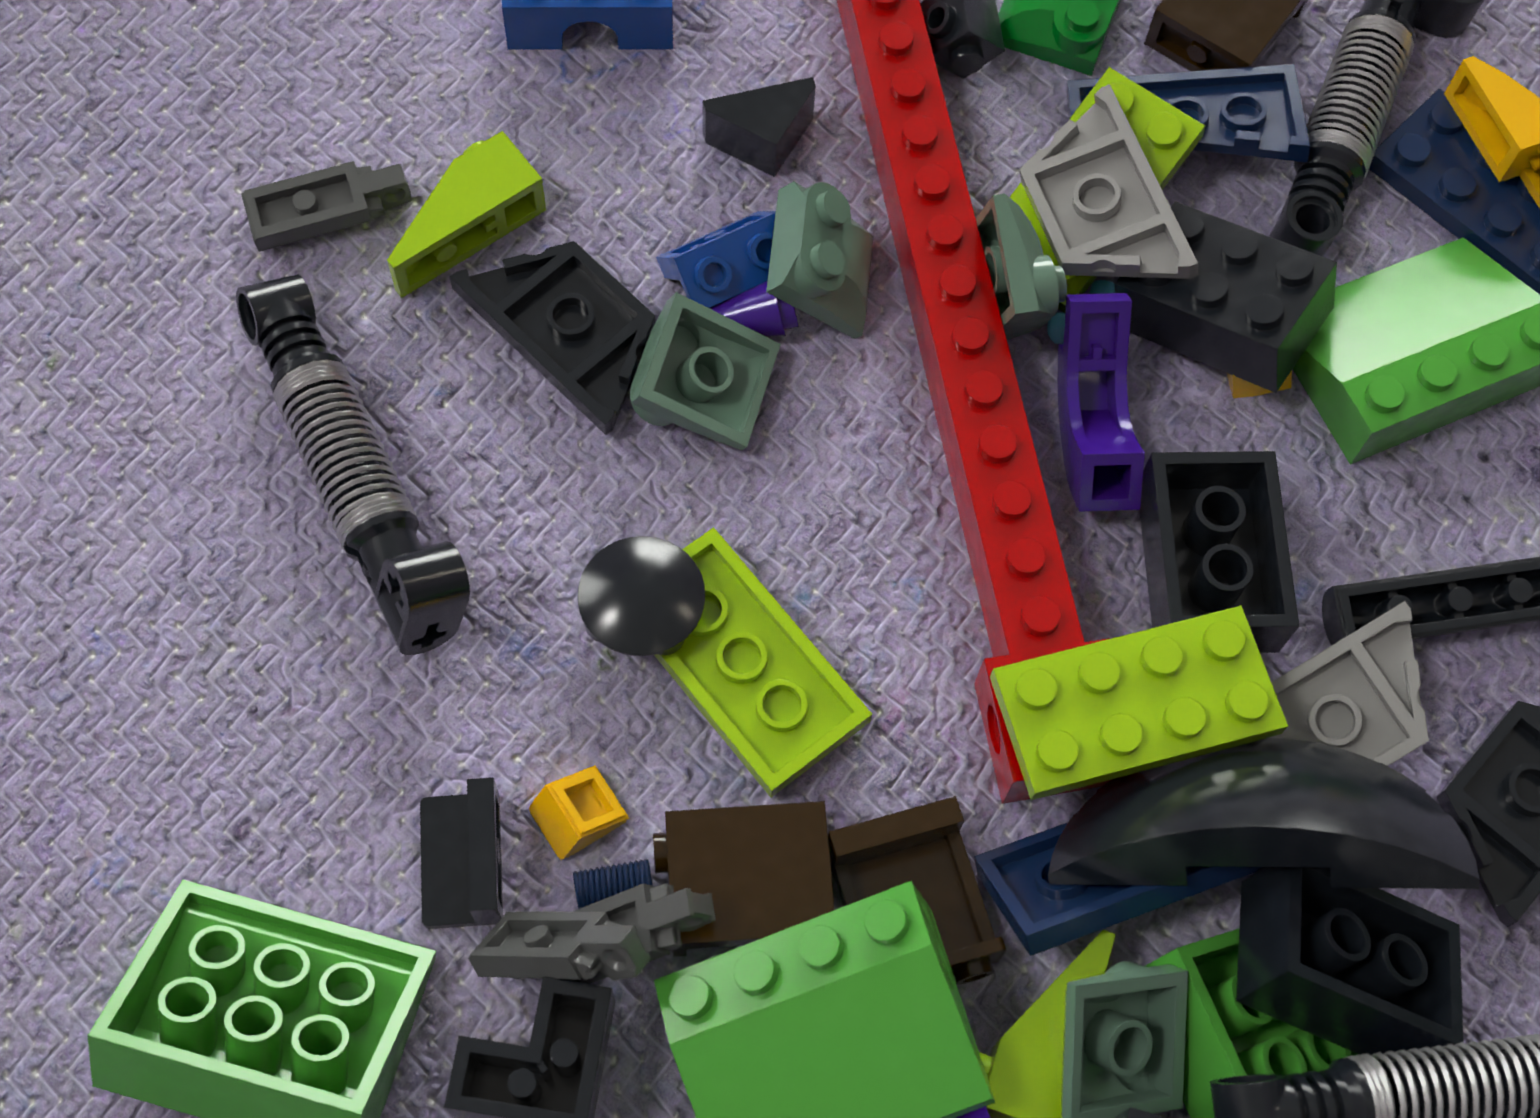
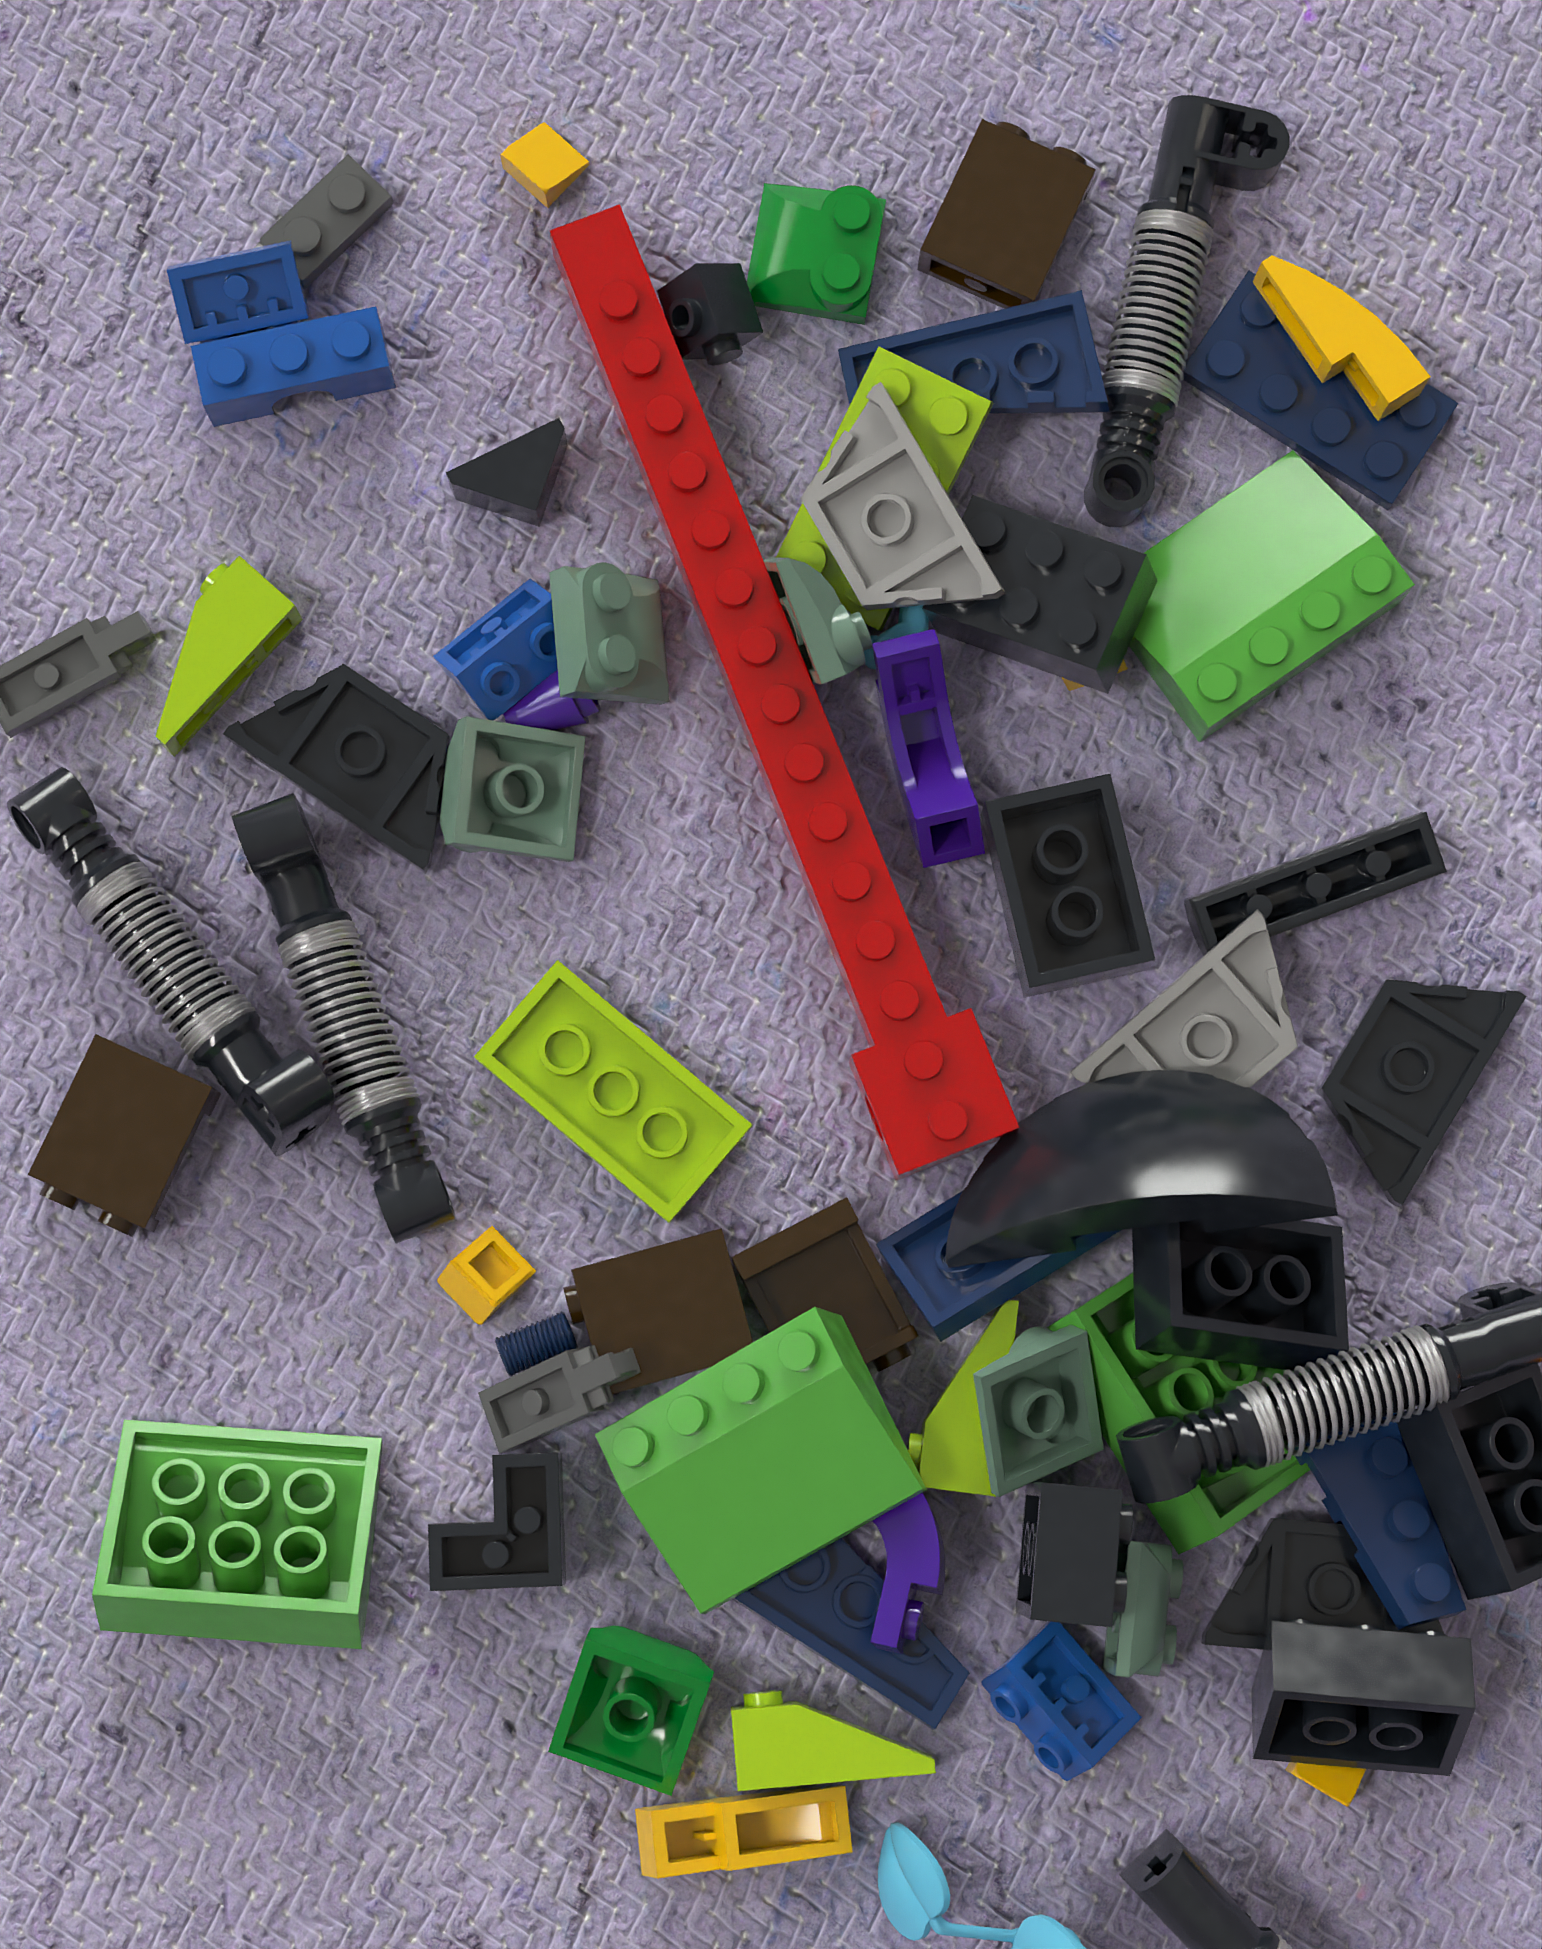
camera: 10 degrees left, 15 degrees up
black panel [420,777,503,929] -> none
dark grey hinge [468,912,651,980] -> none
black dish [577,536,705,656] -> none
lime plate [990,606,1288,800] -> none
none -> dark brown panel [28,1034,221,1237]
none -> black piece [232,793,457,1244]

